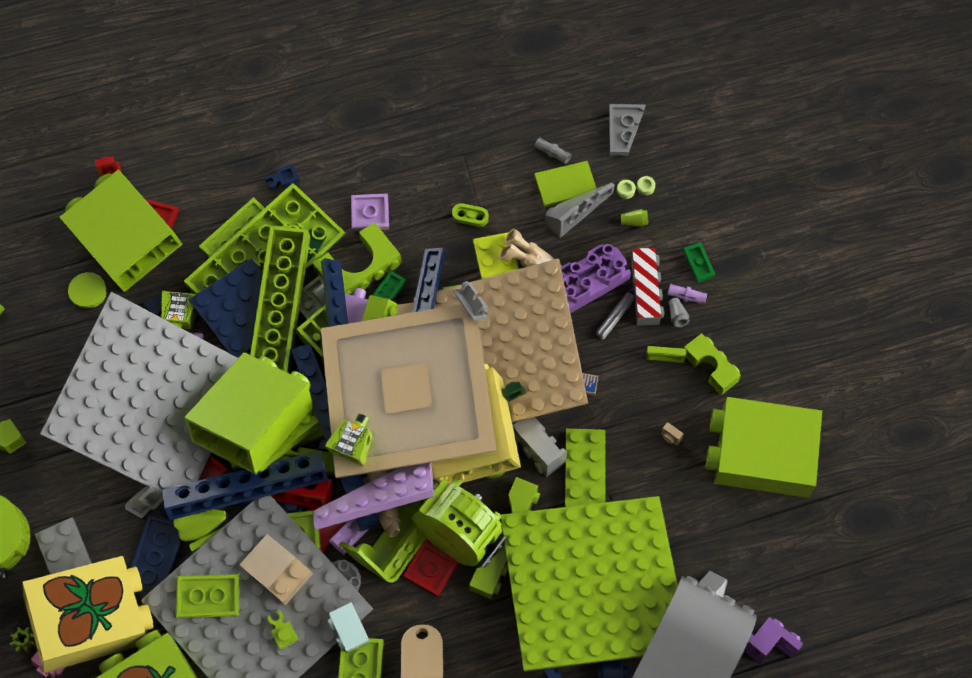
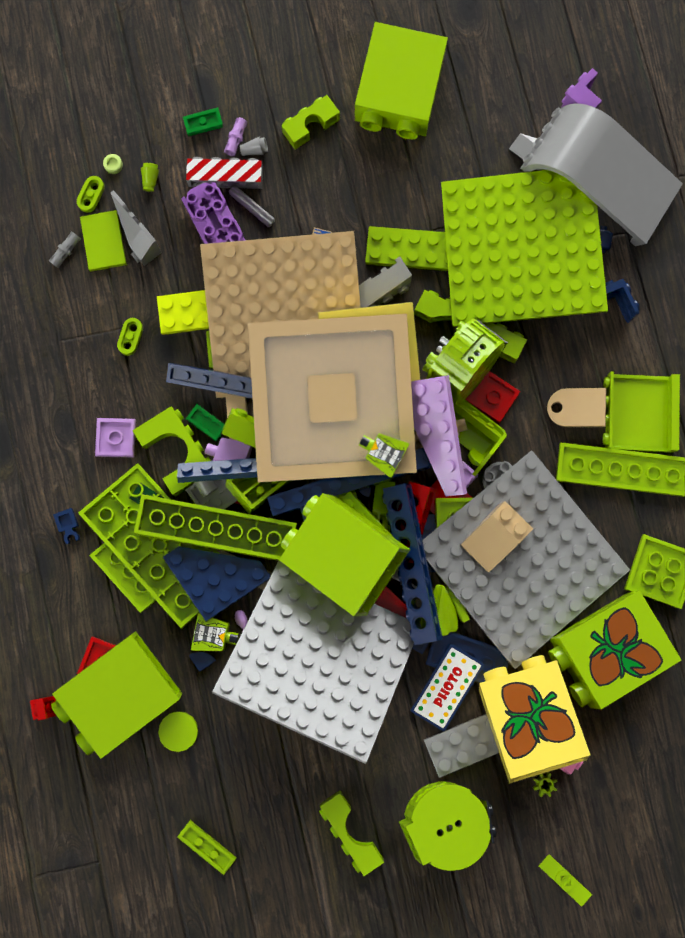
camera: 85 degrees left, 15 degrees up
light grey slope [125,485,164,519] -> none
lime tile [176,574,240,618] -> none
lime plate [267,610,299,650] -> none
light aqua brick [328,602,370,653] -> none
light grey hinge [453,281,489,321] -> none
tan piece [499,229,562,267] -> none
dark green plate [501,381,527,402] -> none
light grey wing [609,104,646,156] -> none
yellowish green tile [617,180,636,199] -> none
lime tile [646,346,686,363] -> none
tan plate [661,422,684,446] -> none
none -> lime plate [77,176,105,213]
none -> tile [410,643,485,731]

